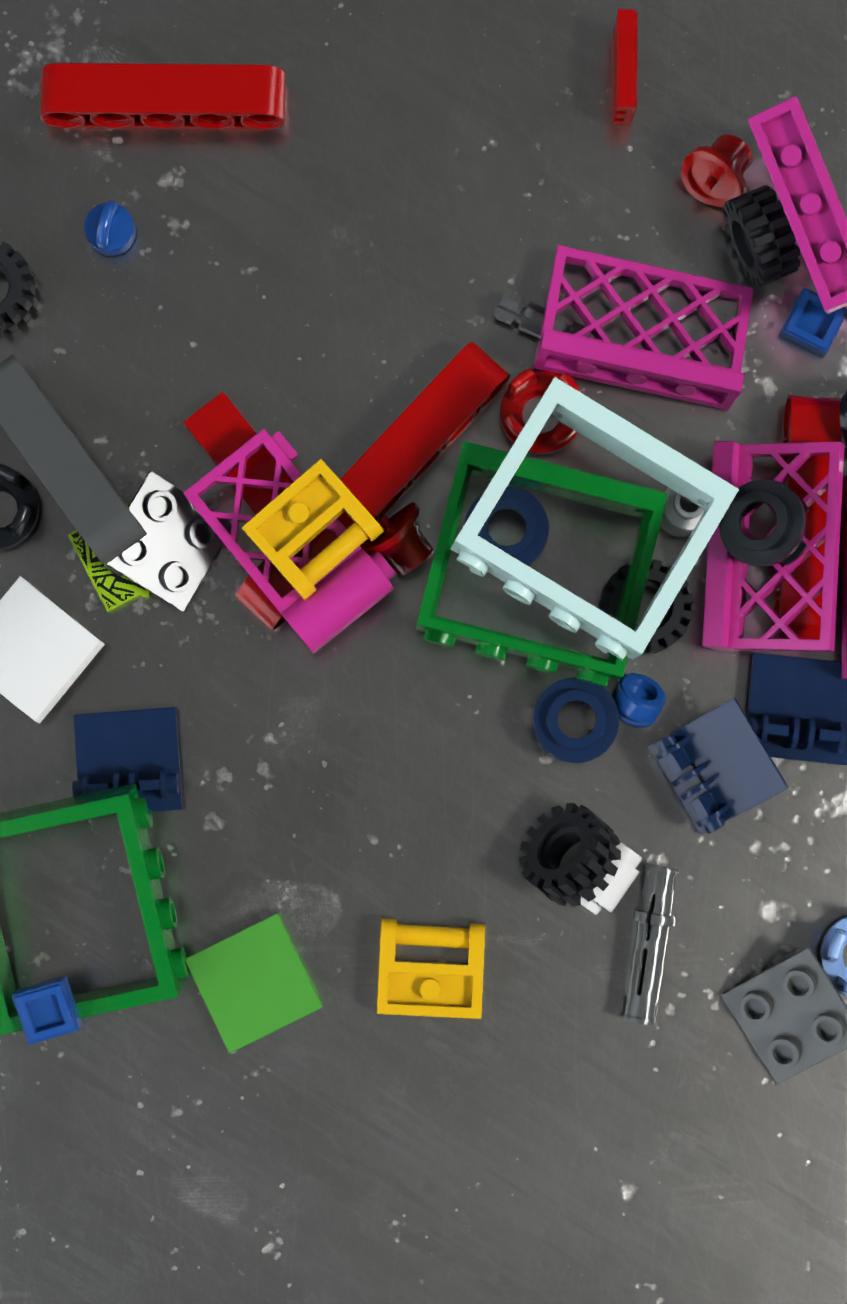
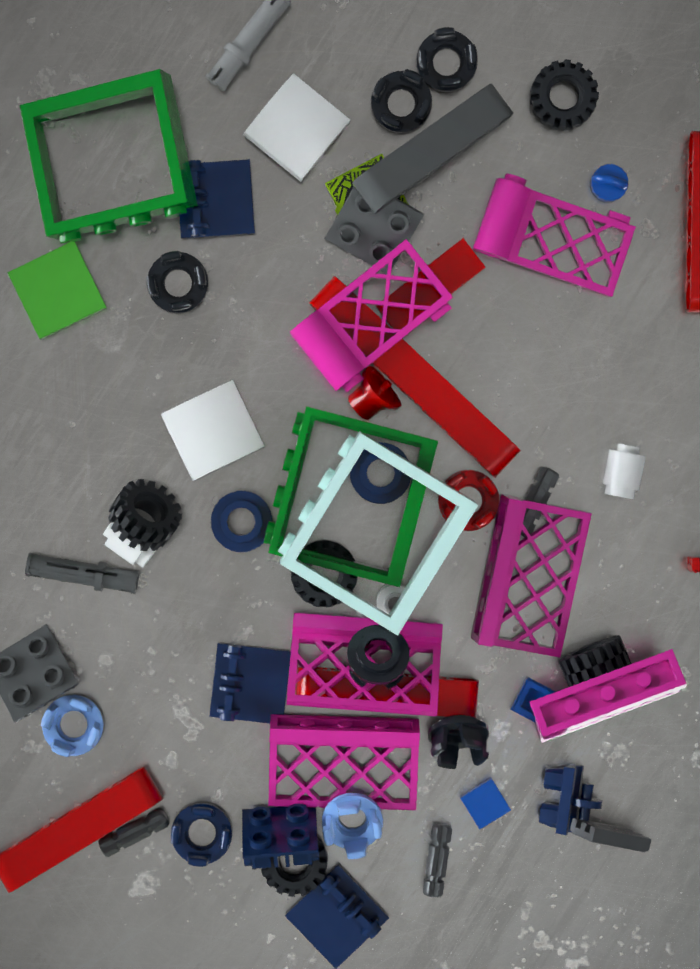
camera: 85 degrees right, 5 degrees up
blue tile [12,975,82,1045] -> none
yellow plate [242,459,384,600] -> none
yellow plate [377,918,485,1019] -> none
blue tile [612,673,666,728] -> none
dark blue hinge [649,697,789,835] -> none
red piece [681,134,753,207] -> none
none -> black piece [147,251,208,313]
none -> white slope [161,380,265,481]
none -> dark pink piece [473,174,636,297]
none -> white brick [603,444,646,499]

